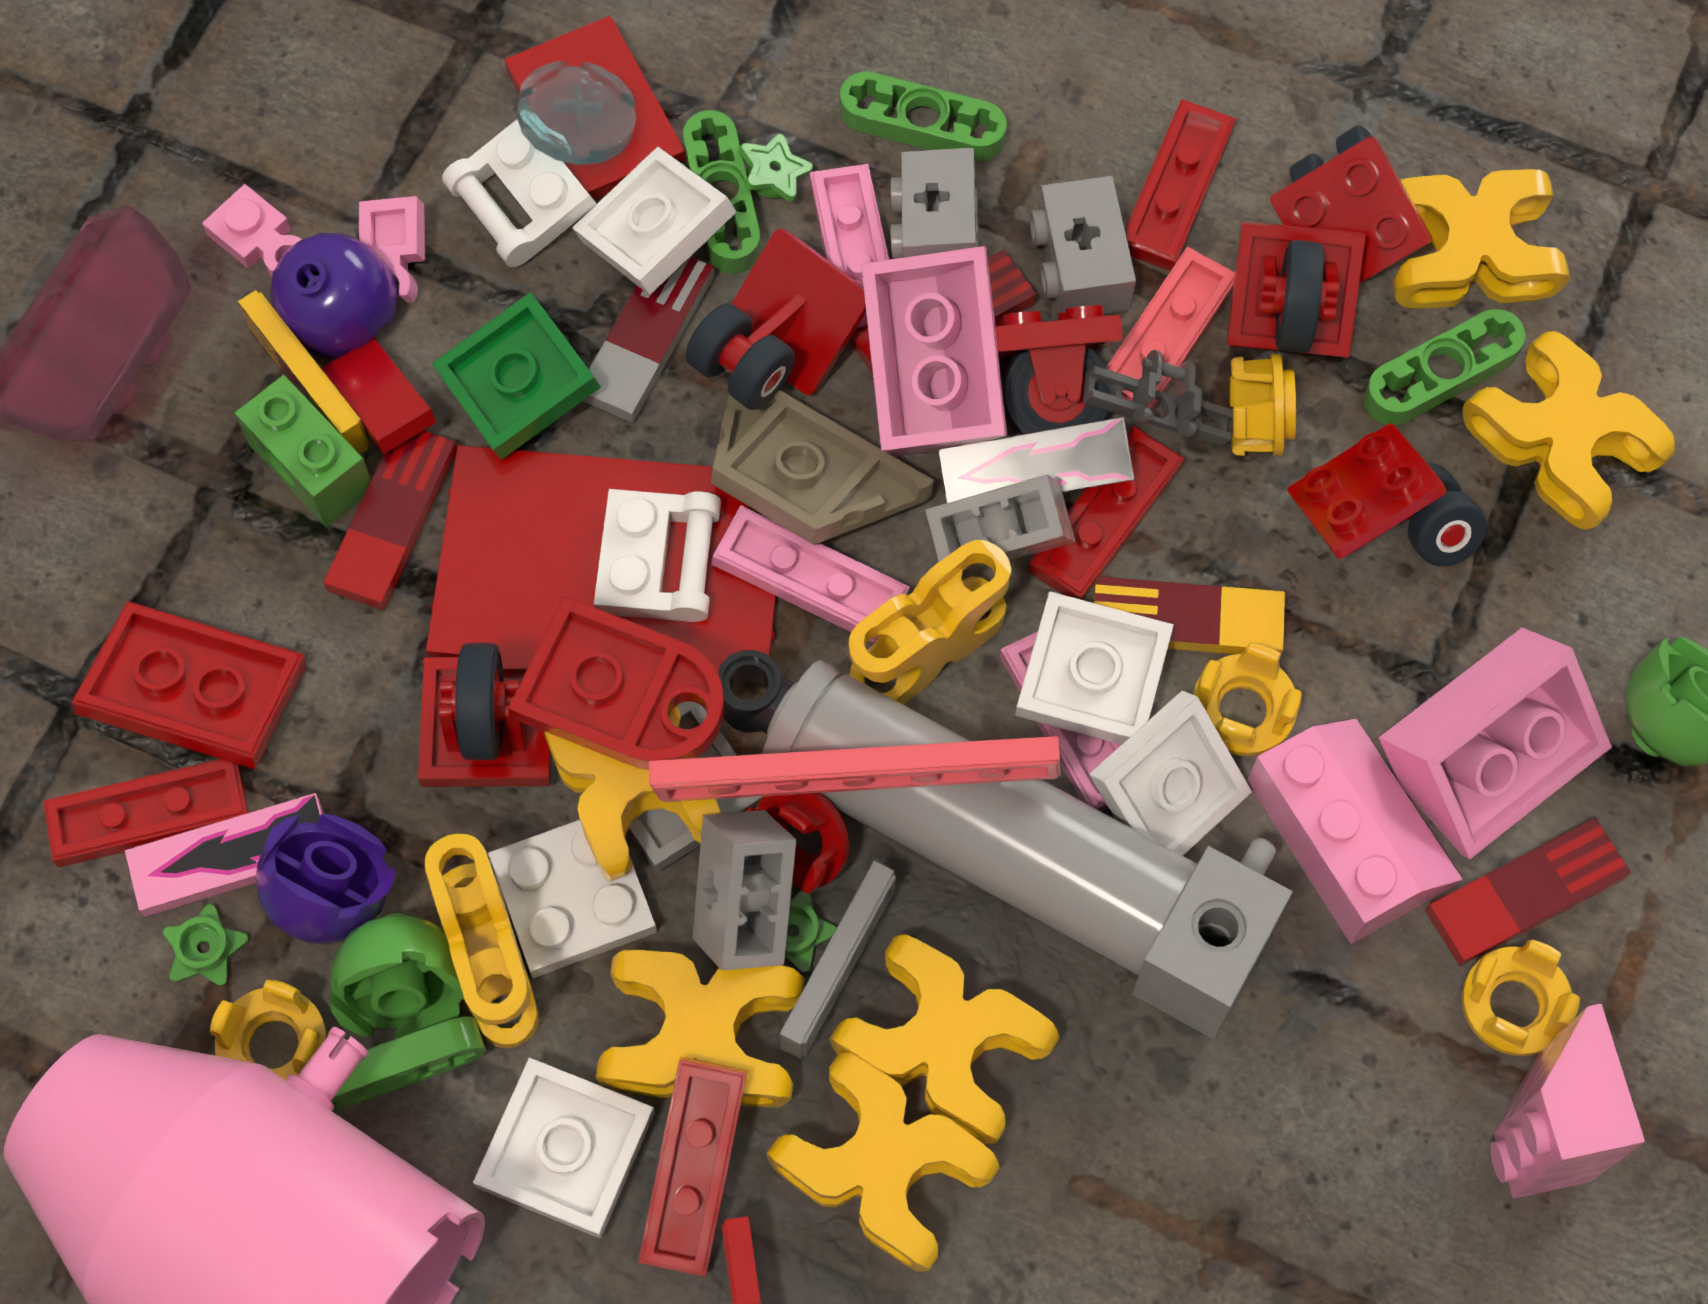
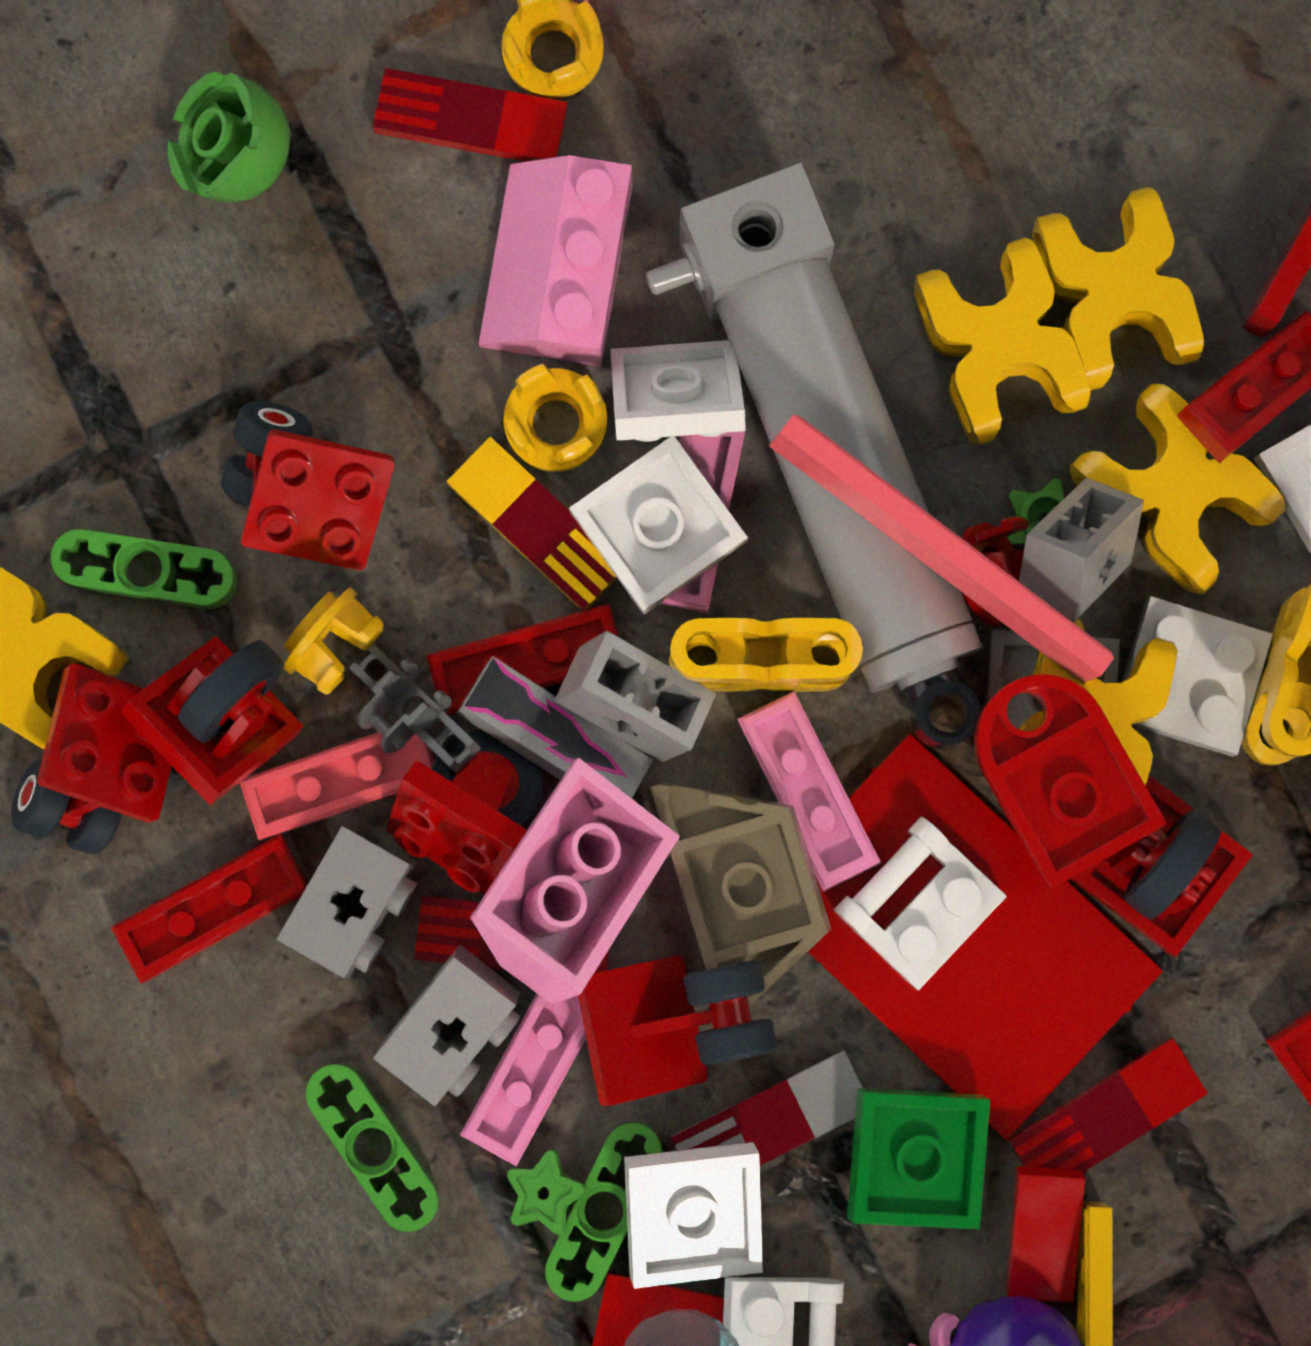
camera: 140 degrees left, 15 degrees up
bright green brick [235,375,371,528] -> none
light grey tile [780,861,896,1060] -> none
bright pink slope [1379,628,1612,860] -> none
yellow piece [1463,331,1675,530] -> none

